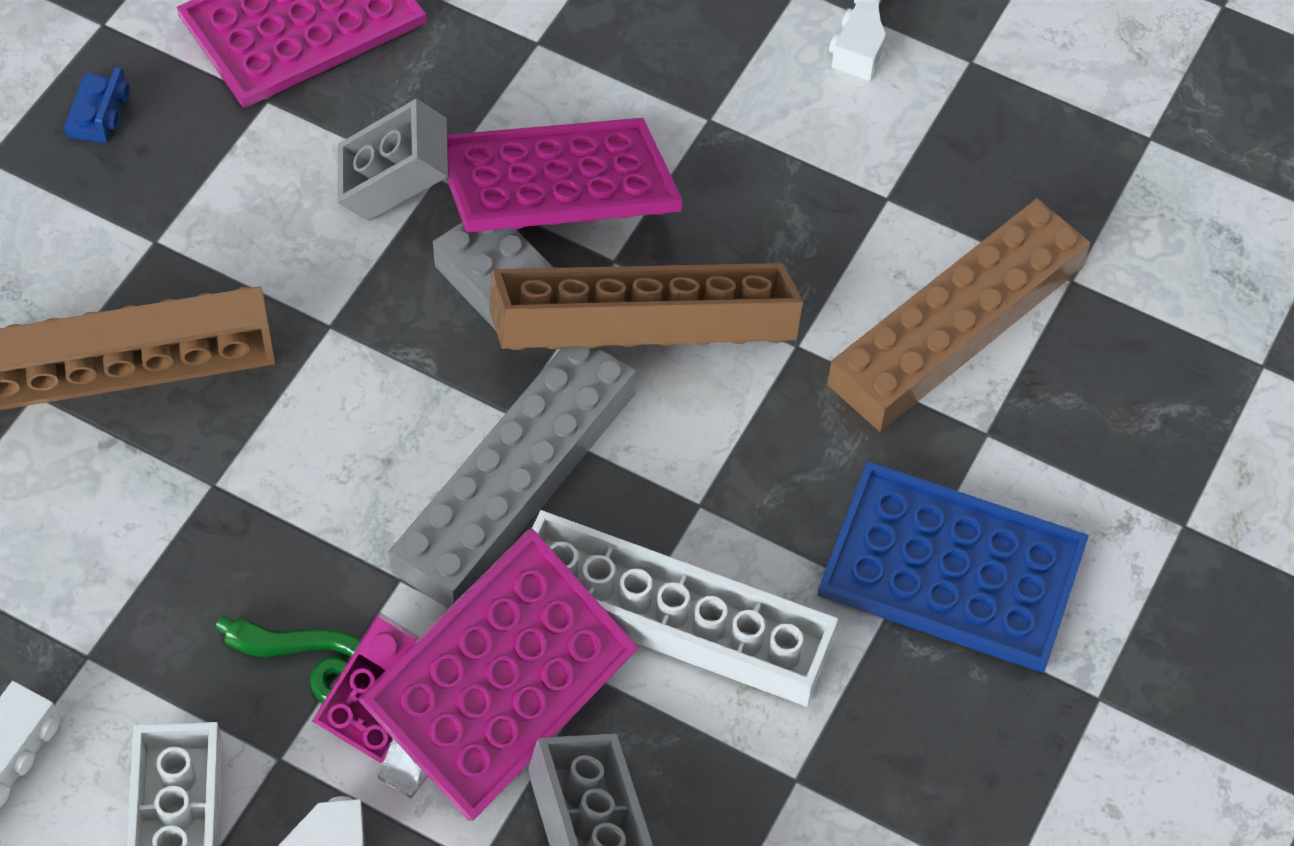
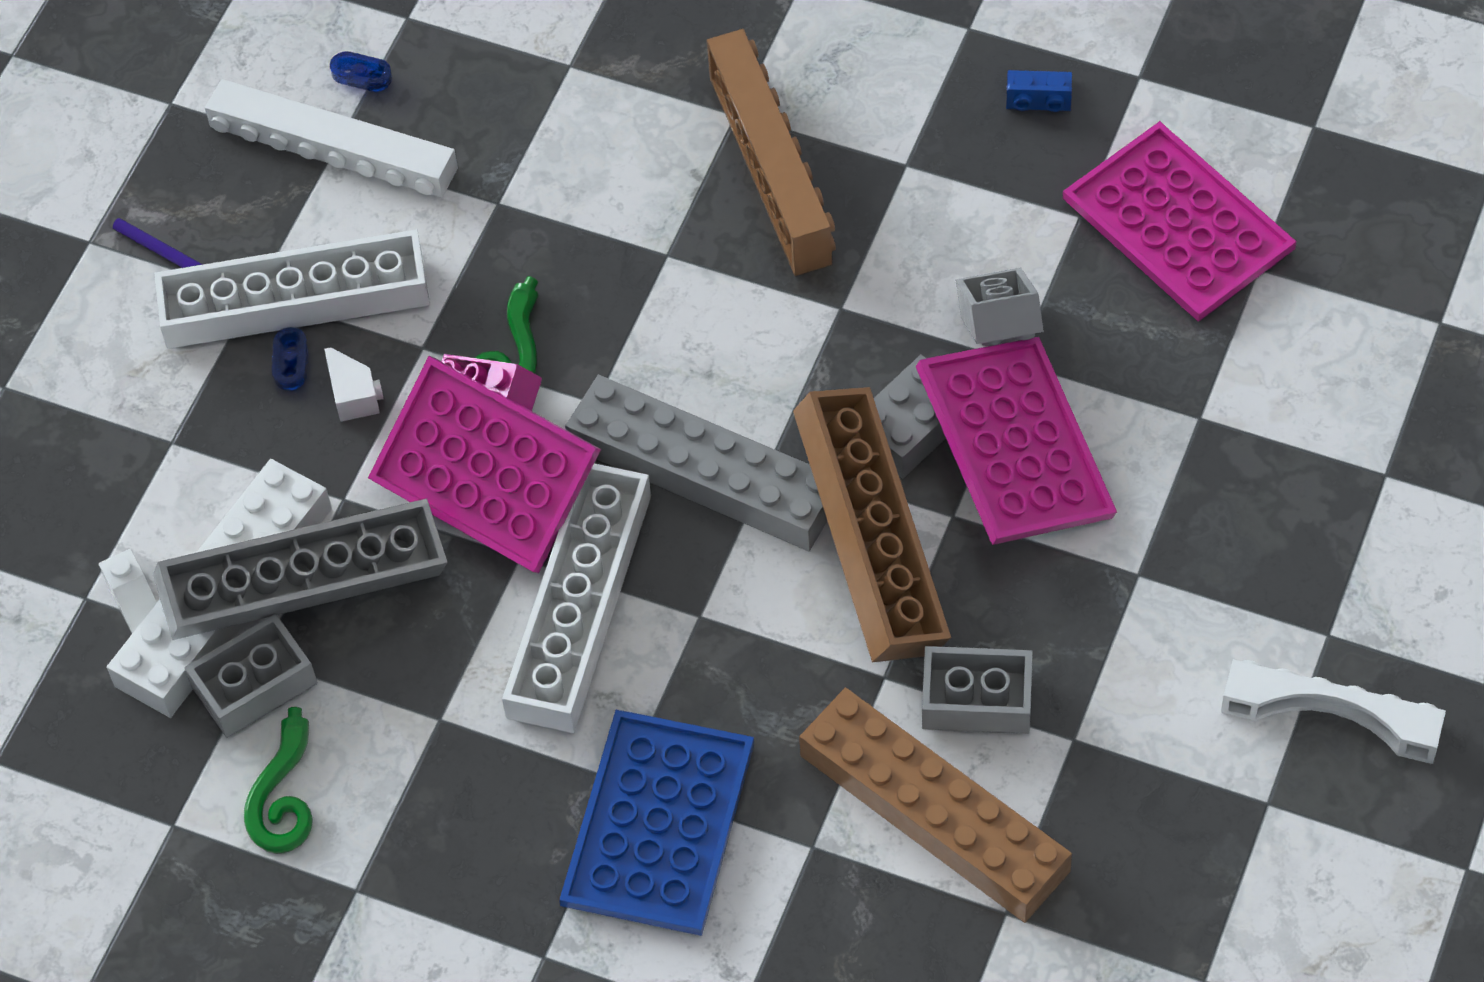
camera: 90 degrees right, 0 degrees up
none -> light grey brick [922,646,1032,734]

